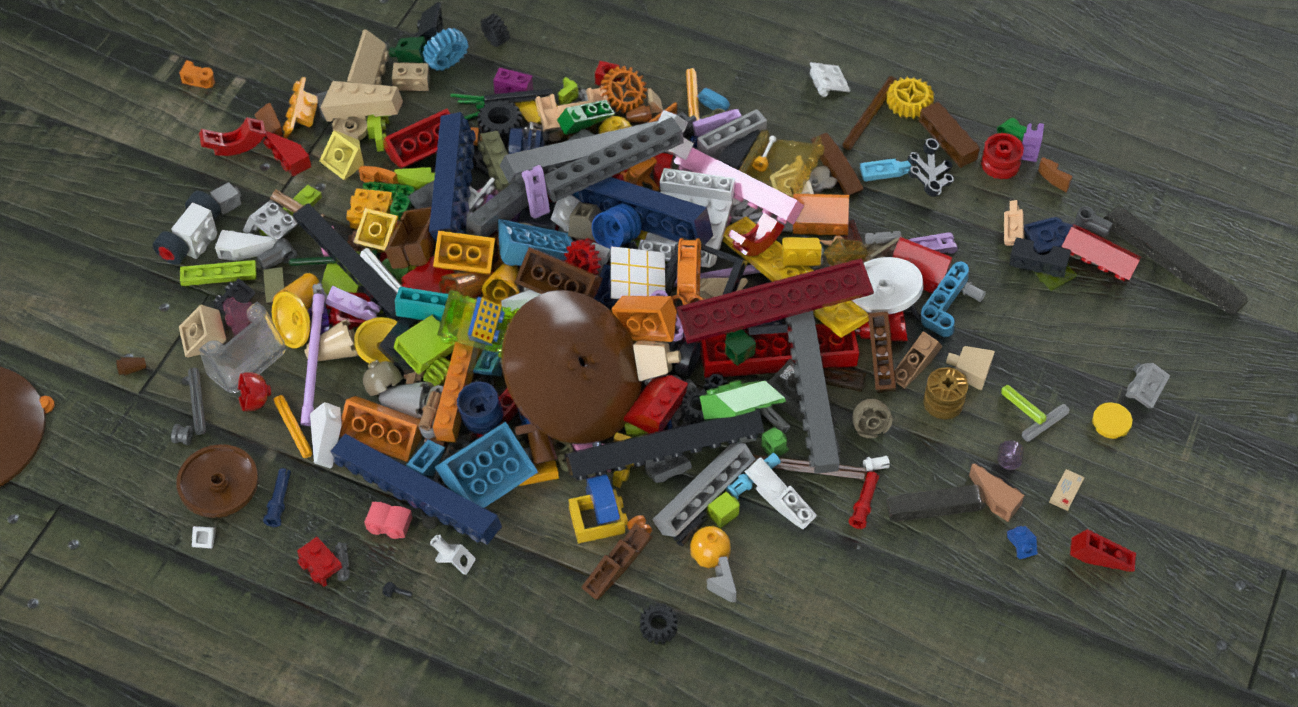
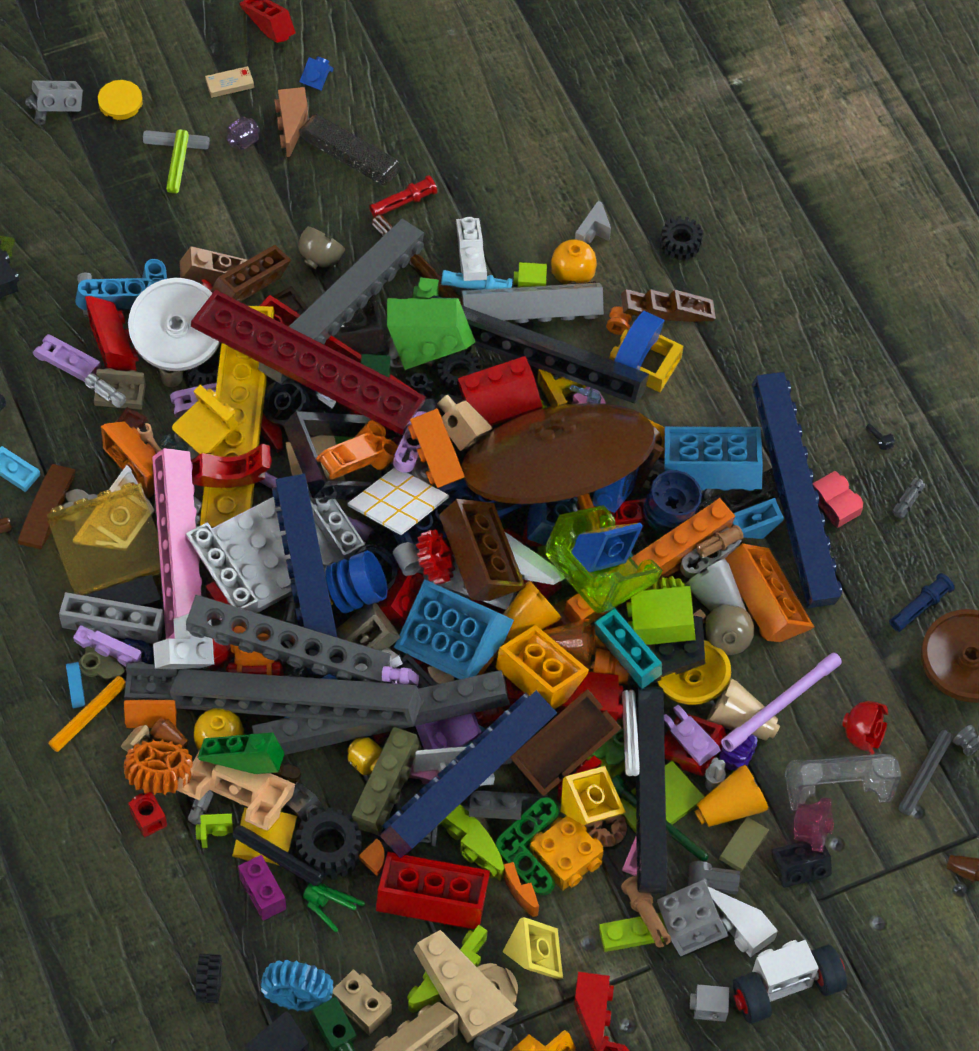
camera: 140 degrees left, 5 degrees up
tan slope [179,305,226,357] -> none
lime plate [180,260,257,286] -> none
yellow dish [272,291,311,348] -> none
light orange axle [274,395,313,458] -> none
red bracket [297,537,342,587] -> none
white slope [310,402,342,468] -> none
white bracket [430,535,475,574] -> none
dark blue wheel [509,128,545,154] -> none
light orange hinge [753,136,776,172] -> none
clear yellow brick [824,239,868,266] -> none
white pin [863,456,890,472] -> none
pearl gold wheel [923,367,968,420] -> none
tan torso [946,346,995,390] -> none

